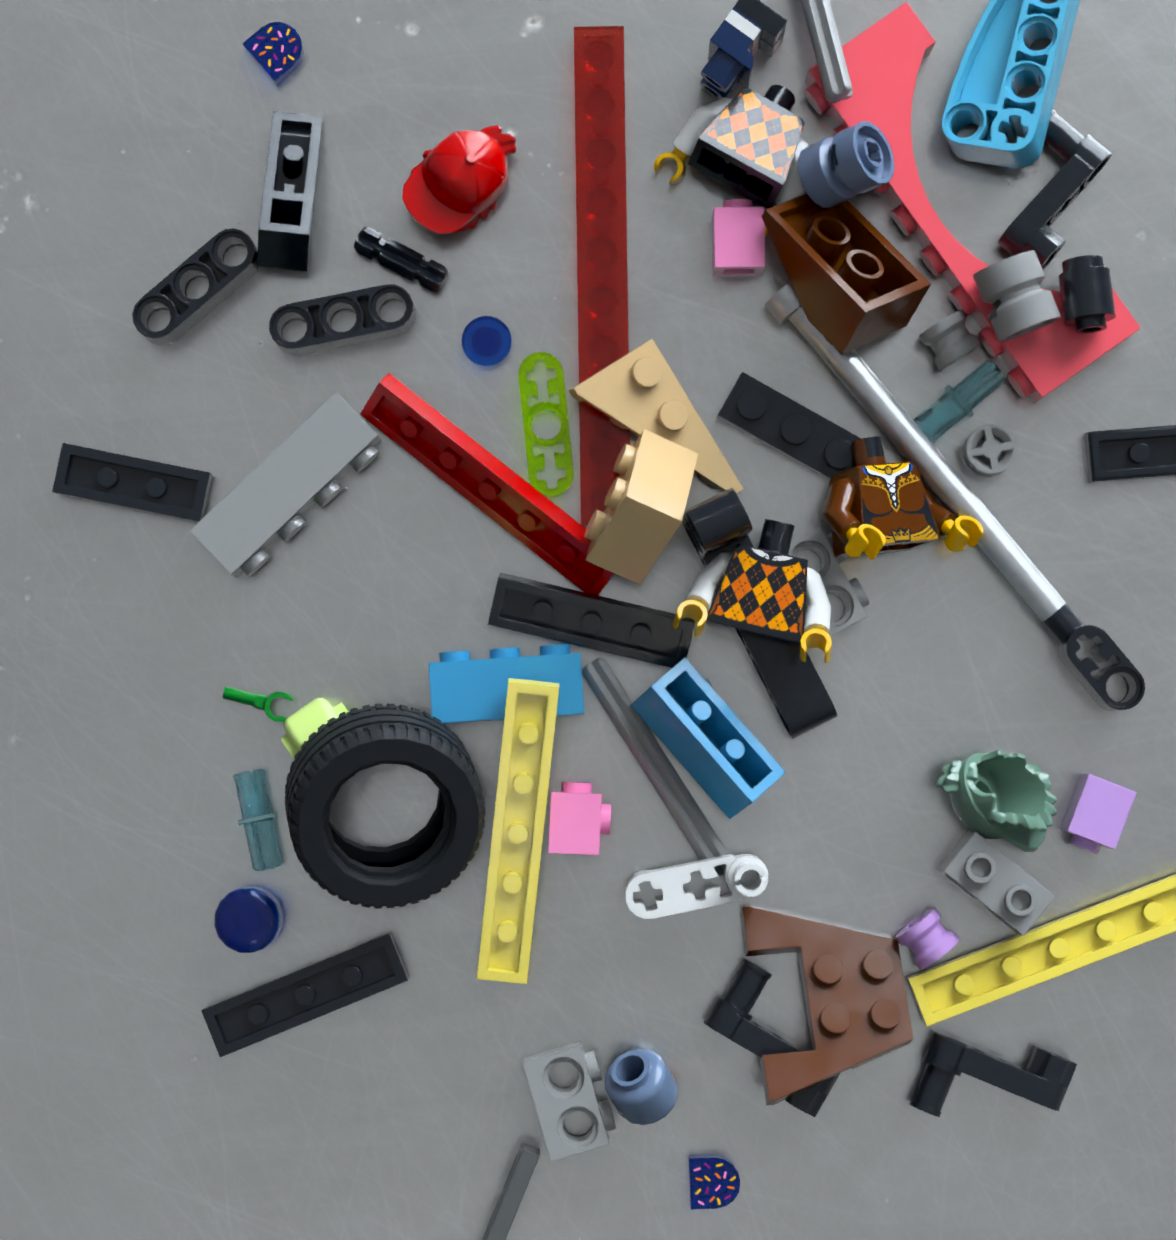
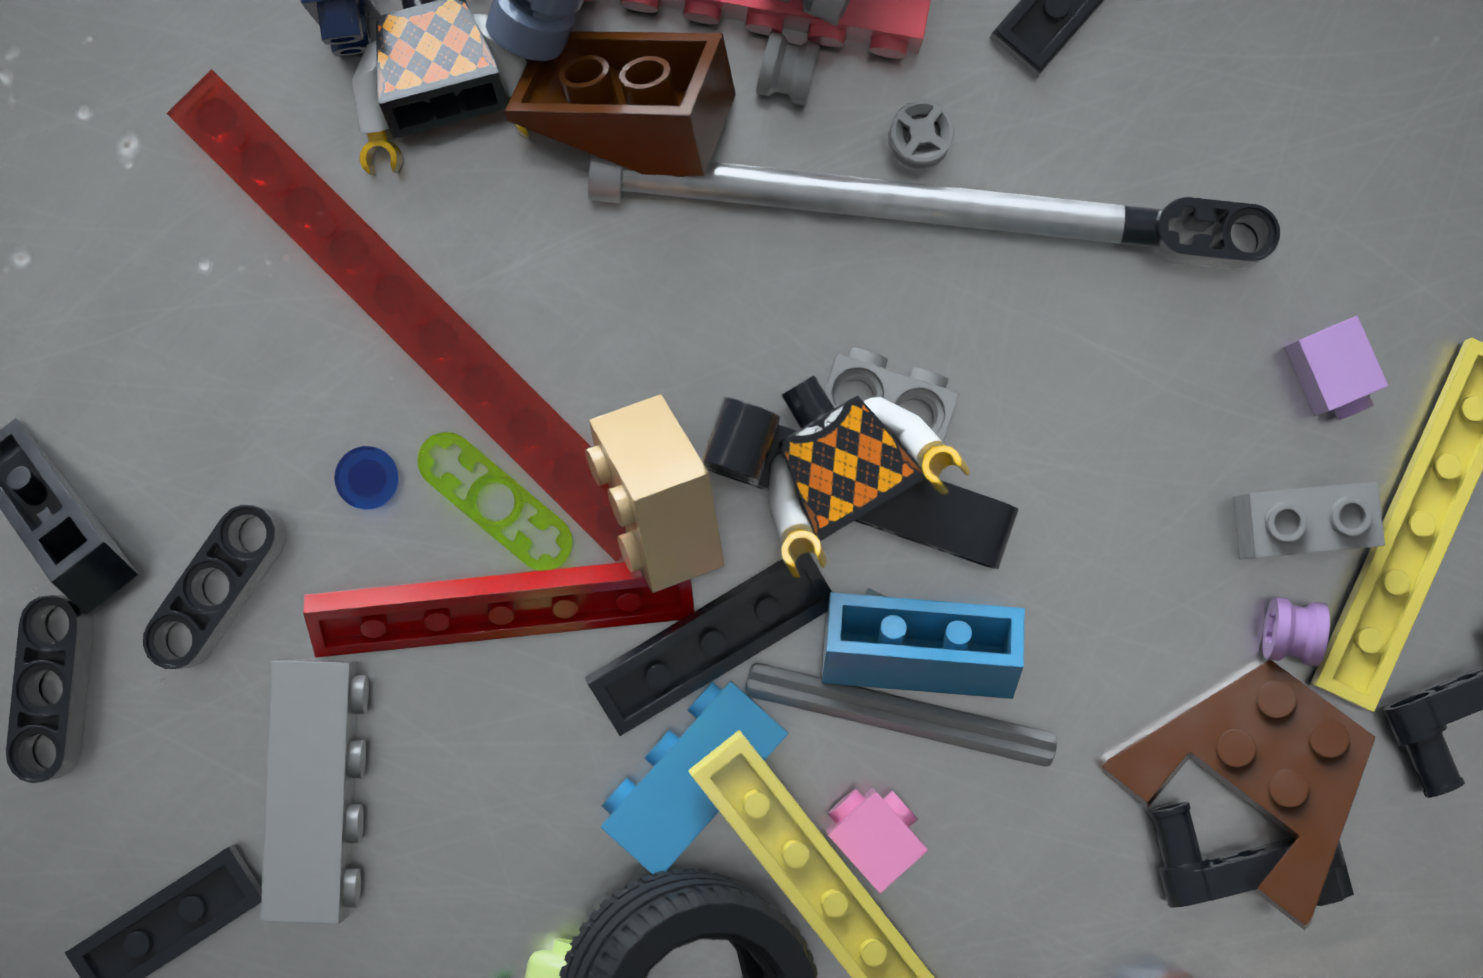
camera: 50 degrees left, 0 degrees up
black axle [354,227,448,292] -> none
red hair [402,125,516,234] -> none
tan wing [569,339,743,493] -> none
white beam [625,854,768,919] -> none
bright pink brick [712,199,765,276] -> none
black plate [717,372,861,481] -> none
torso [822,436,983,560] -> none
clear light blue axle [913,360,1005,444] -> none
sand green hair [936,750,1057,852] -> none

